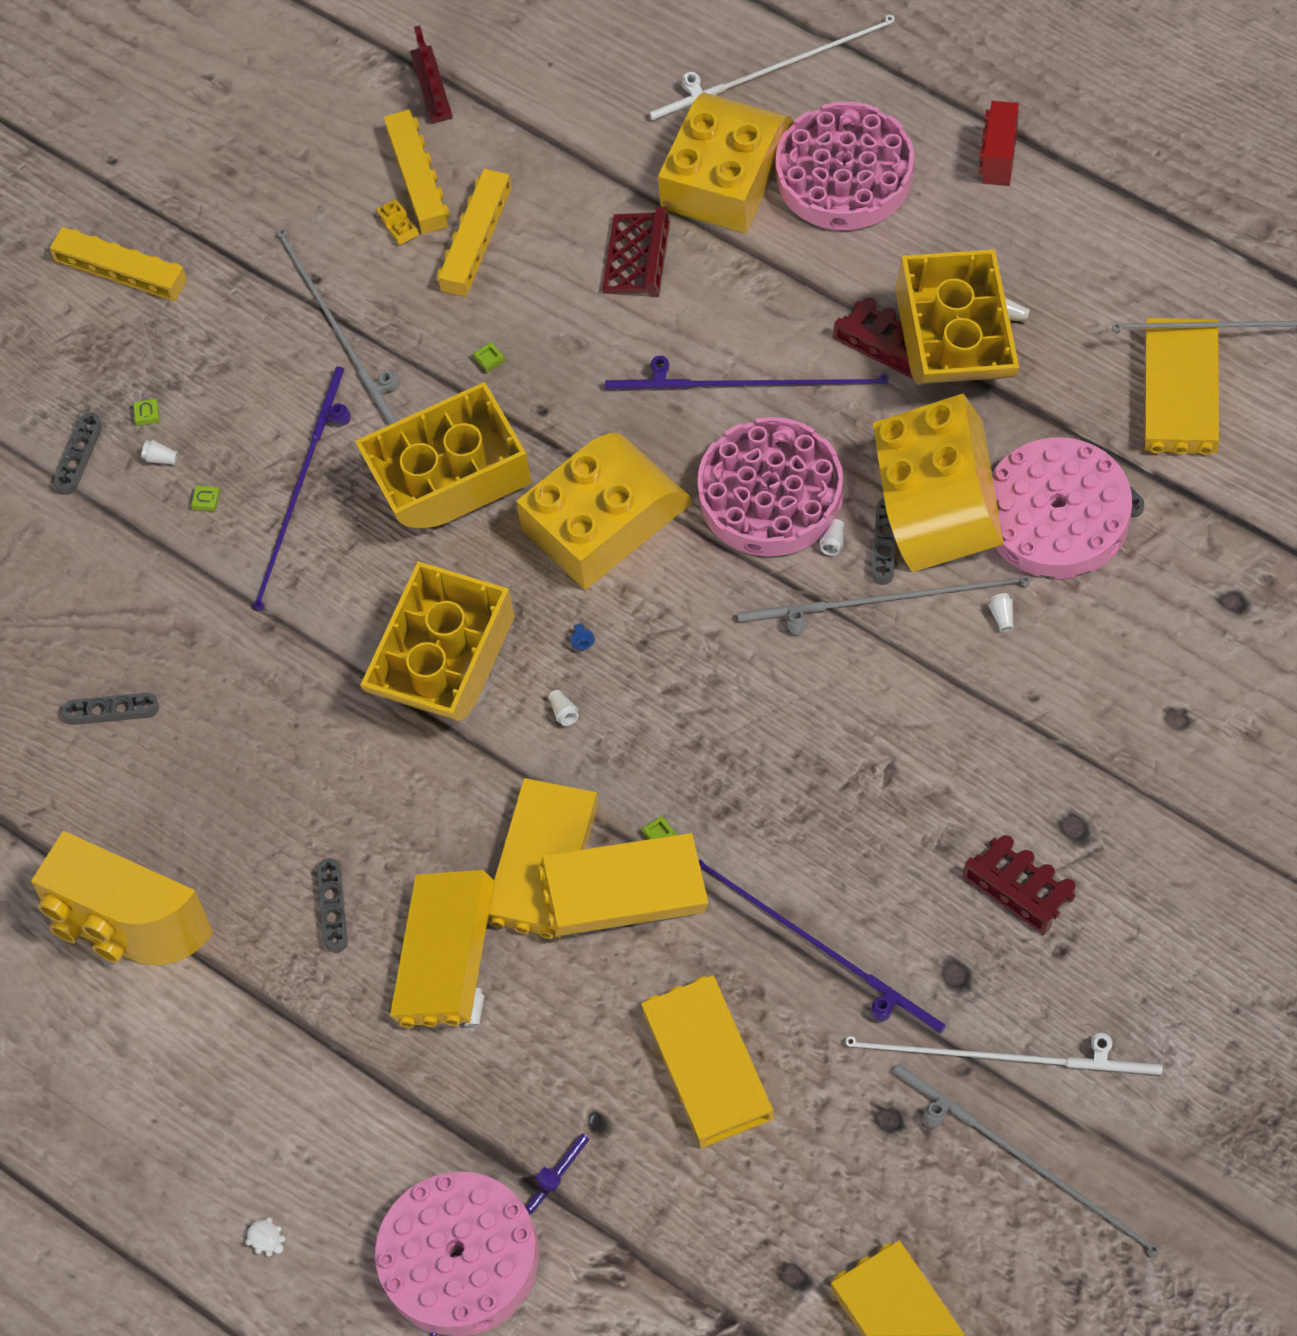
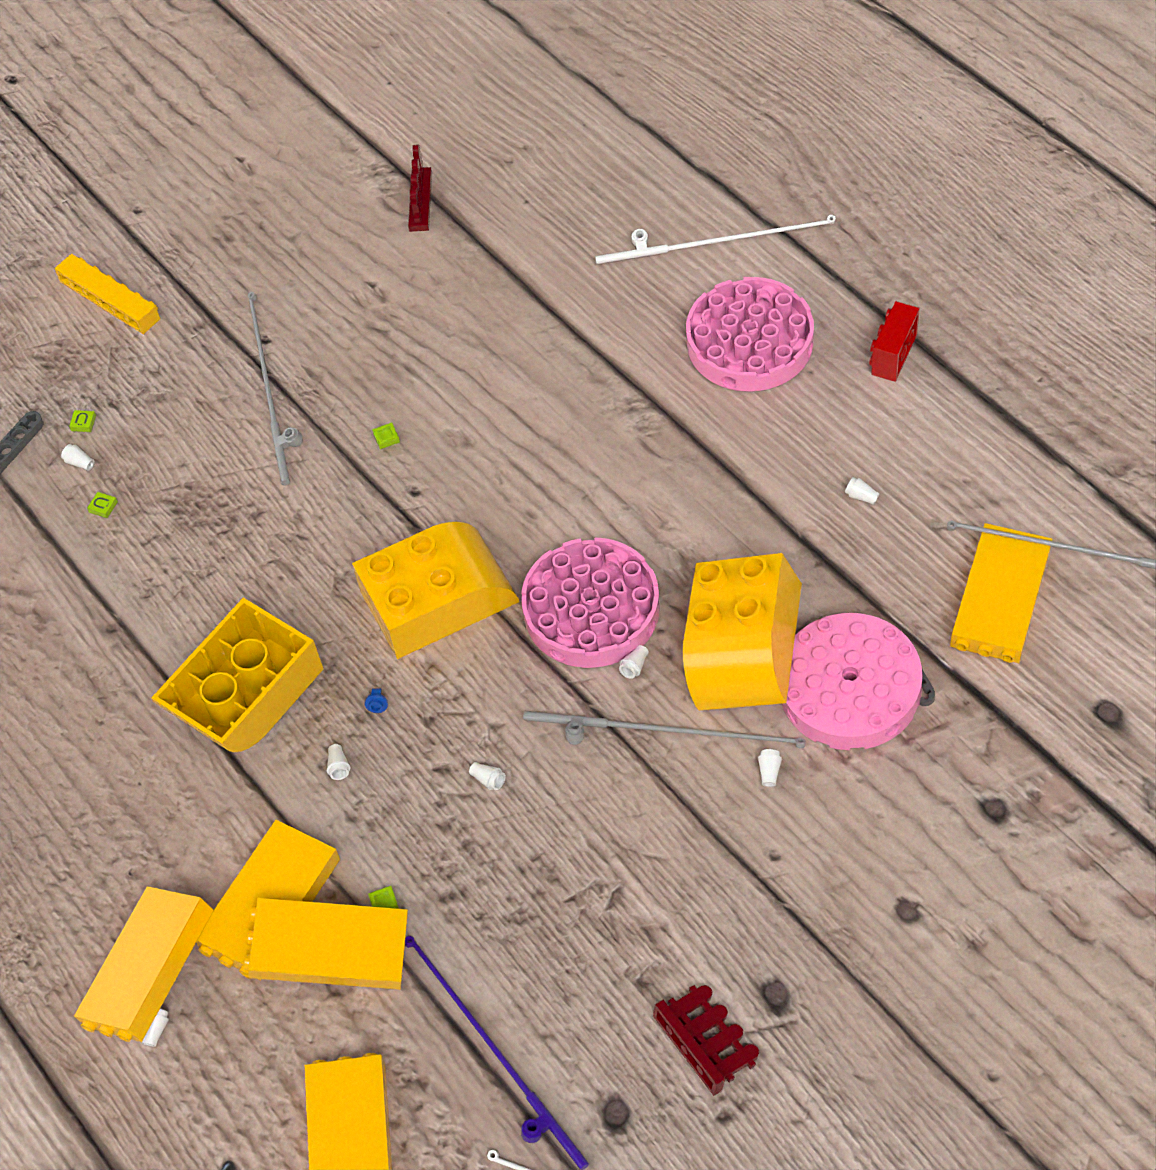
camera: 15 degrees right, 5 degrees down
dark purple piece [253,366,351,611] -> none
dark grey beam [317,858,348,953] -> none
yellow brick [355,382,532,528] -> none
yellow slope [376,199,419,245] -> none
yellow brick [384,109,450,235] -> none
yellow brick [436,169,512,297] -> none
dark red fence [602,207,670,297] -> none
dark purple piece [605,355,889,389] -> none
yellow brick [658,92,794,234] -> none
dark red fence [833,297,913,379] -> none
dark grey beam [872,498,896,585] -> none
yellow brick [895,249,1019,385] -> none
none -> white cone [469,762,505,790]

